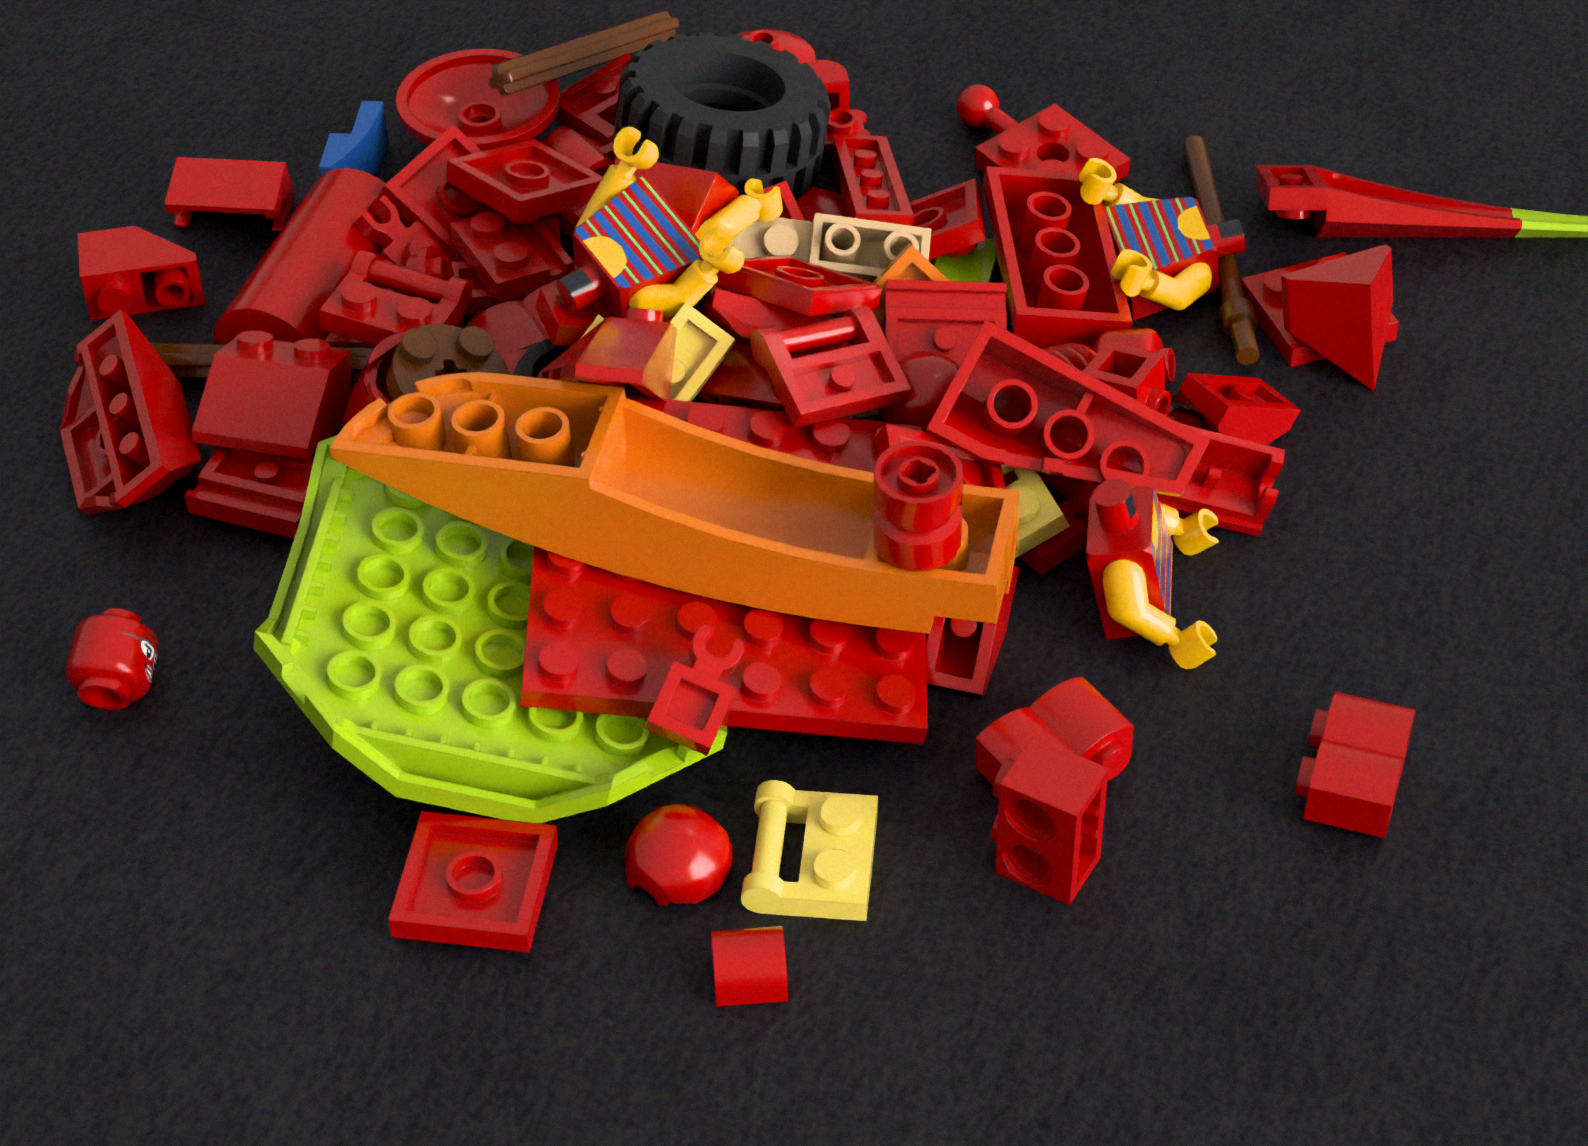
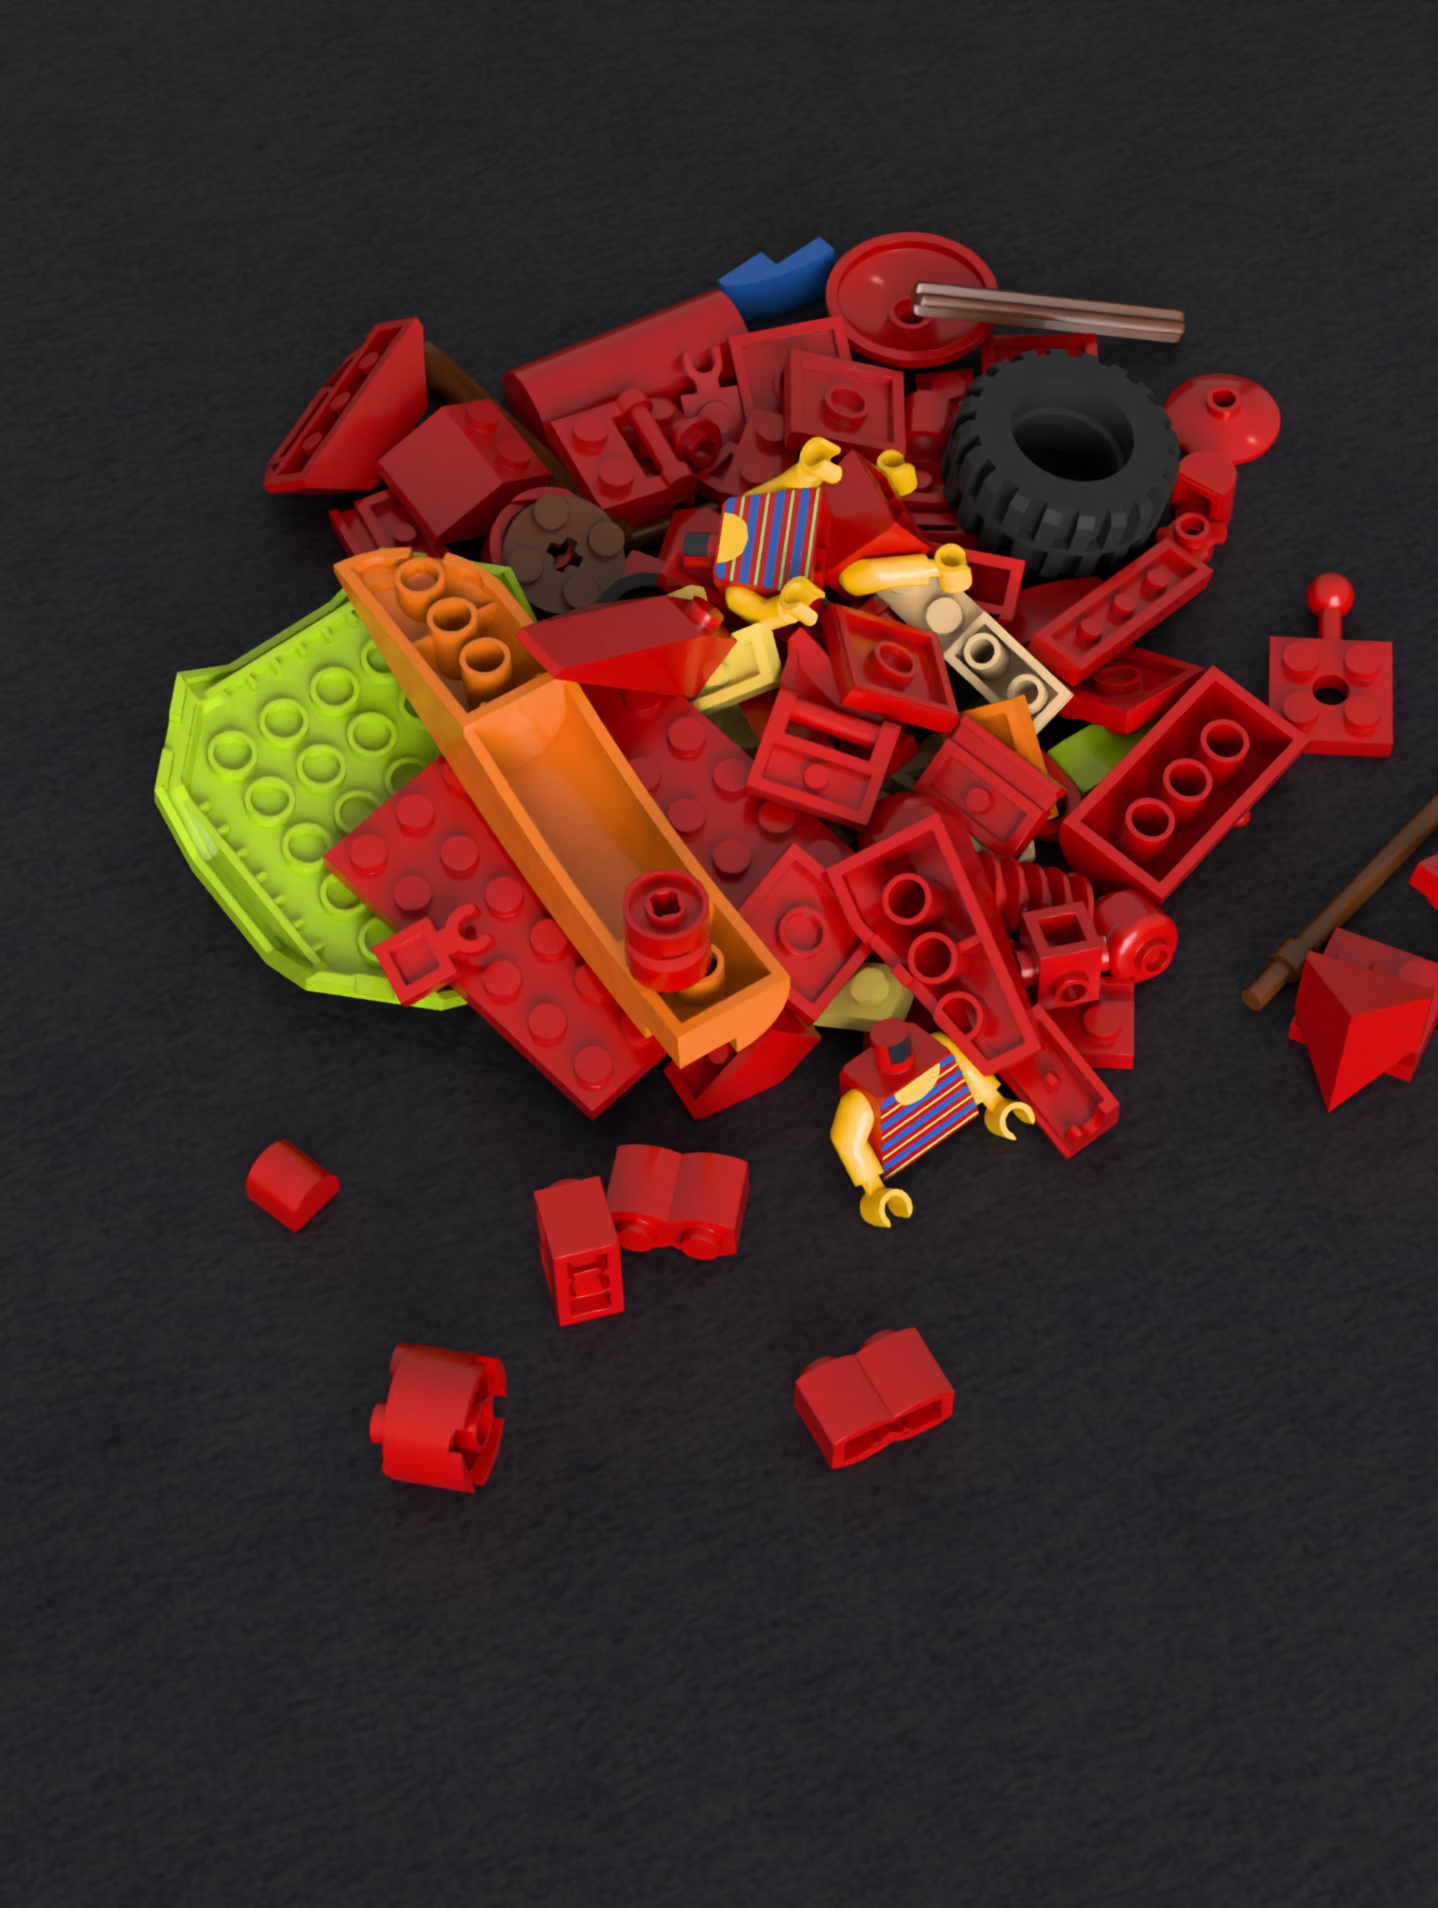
camera: 45 degrees right, 10 degrees up
red head [65,608,159,710] -> none
red slope [78,226,206,321] -> none
red hinge [164,157,296,232] -> none
red plate [388,811,558,952] -> none
red hair [623,803,732,906] -> none
light yellow plate [741,780,878,921] -> none
torso [1079,158,1246,320] -> none
red slope [1171,373,1300,445] -> none
none -> red brick [370,1343,507,1493]

